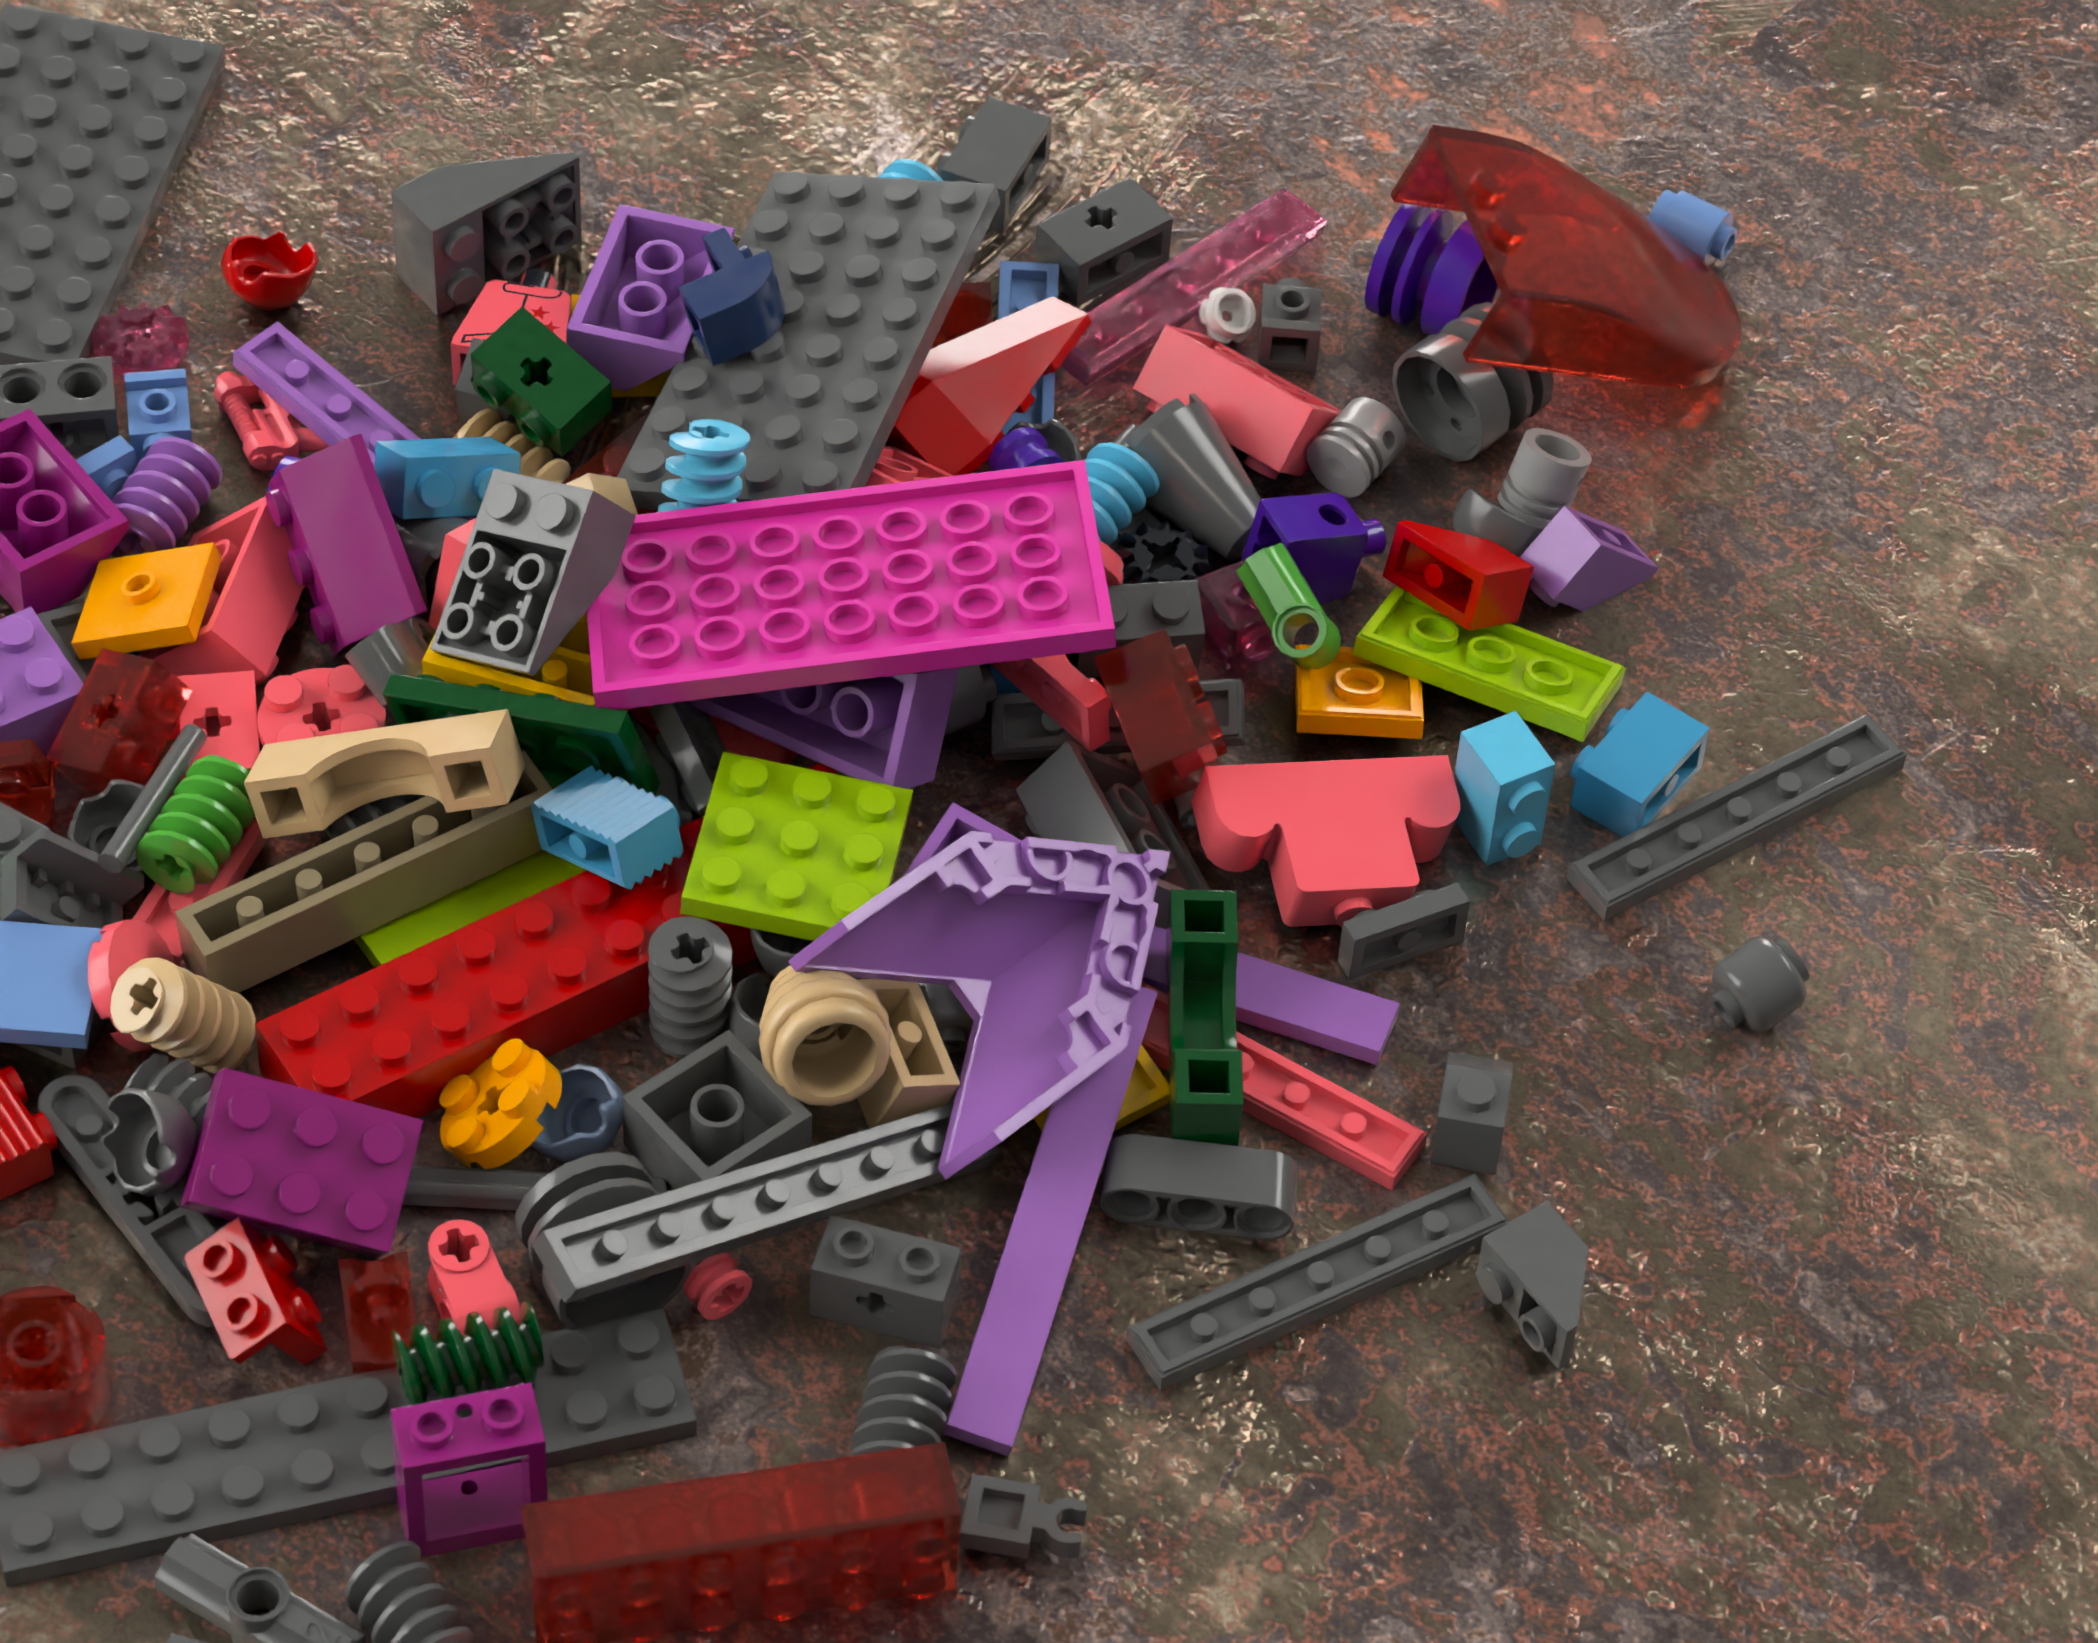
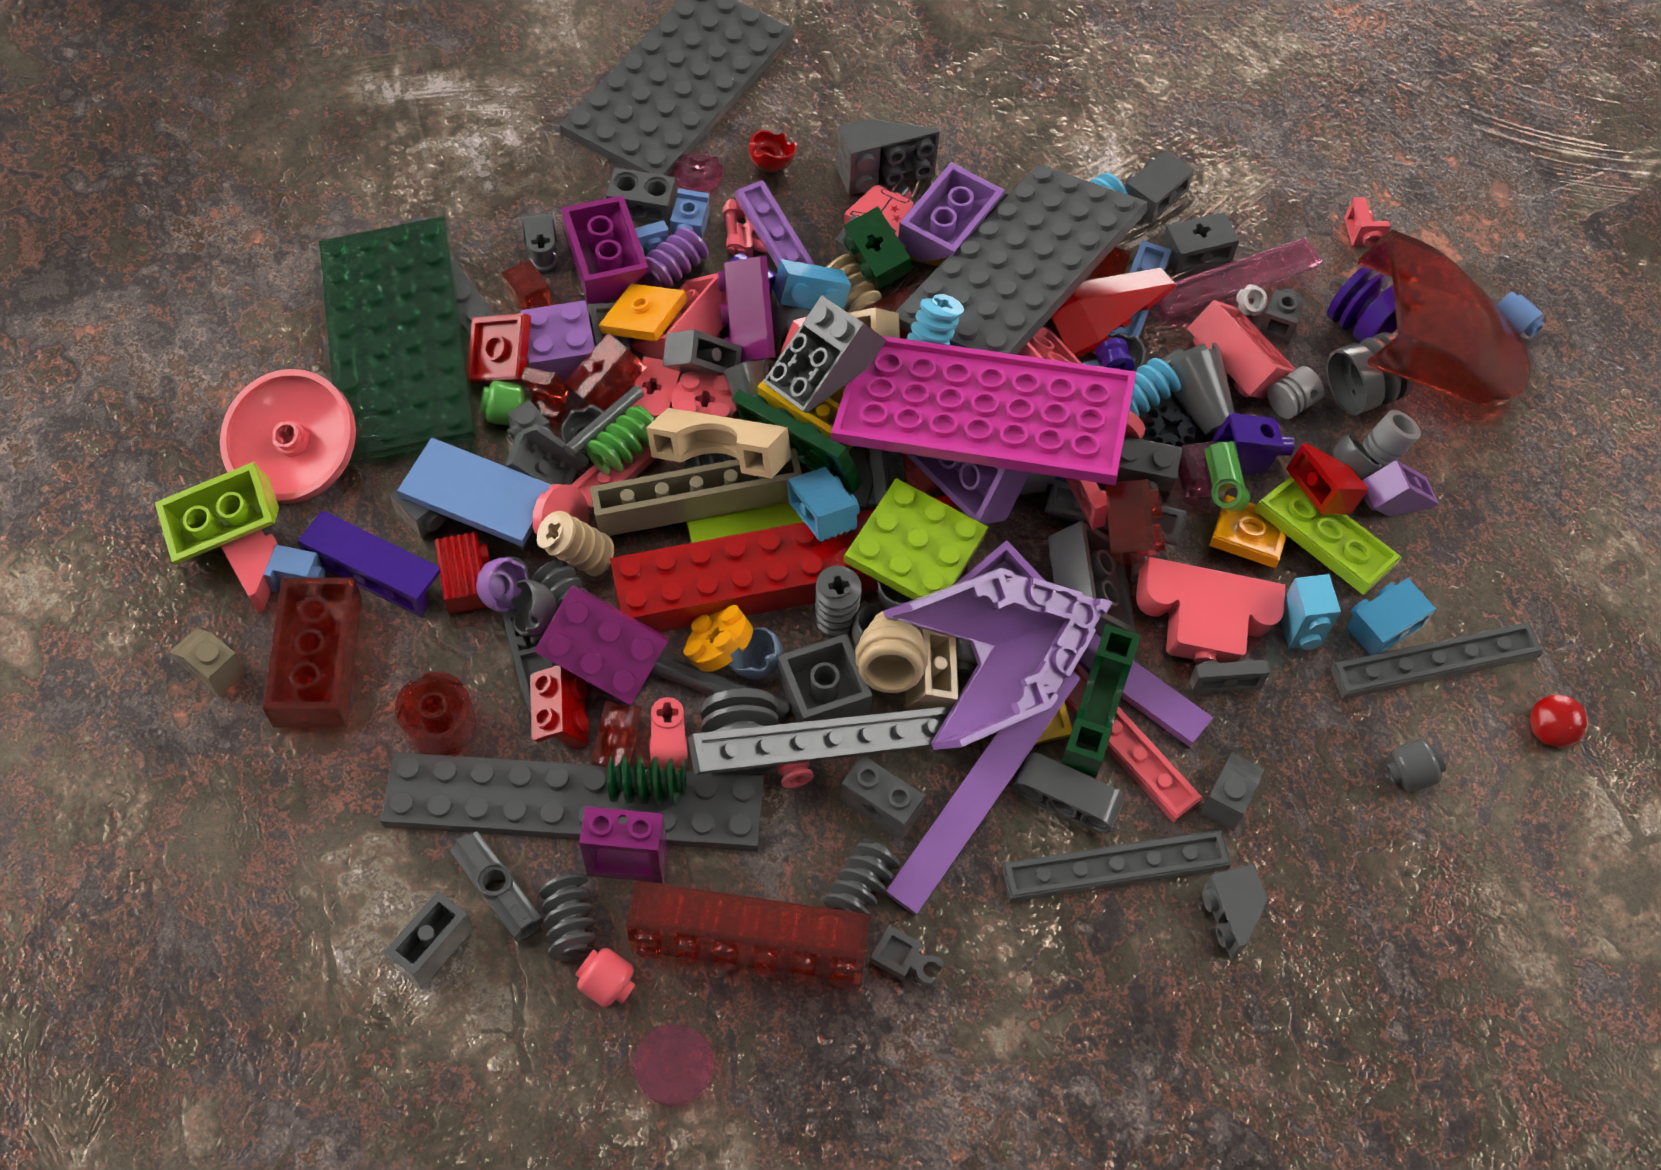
camera: 20 degrees right, 10 degrees up
dark blue brick [678,227,785,366] -> none
none -> medium lavender hair [476,557,528,612]
none -> dark grey brick [663,329,742,375]
none -> coral bracket [1344,197,1391,247]
none -> red hair [1529,694,1588,749]

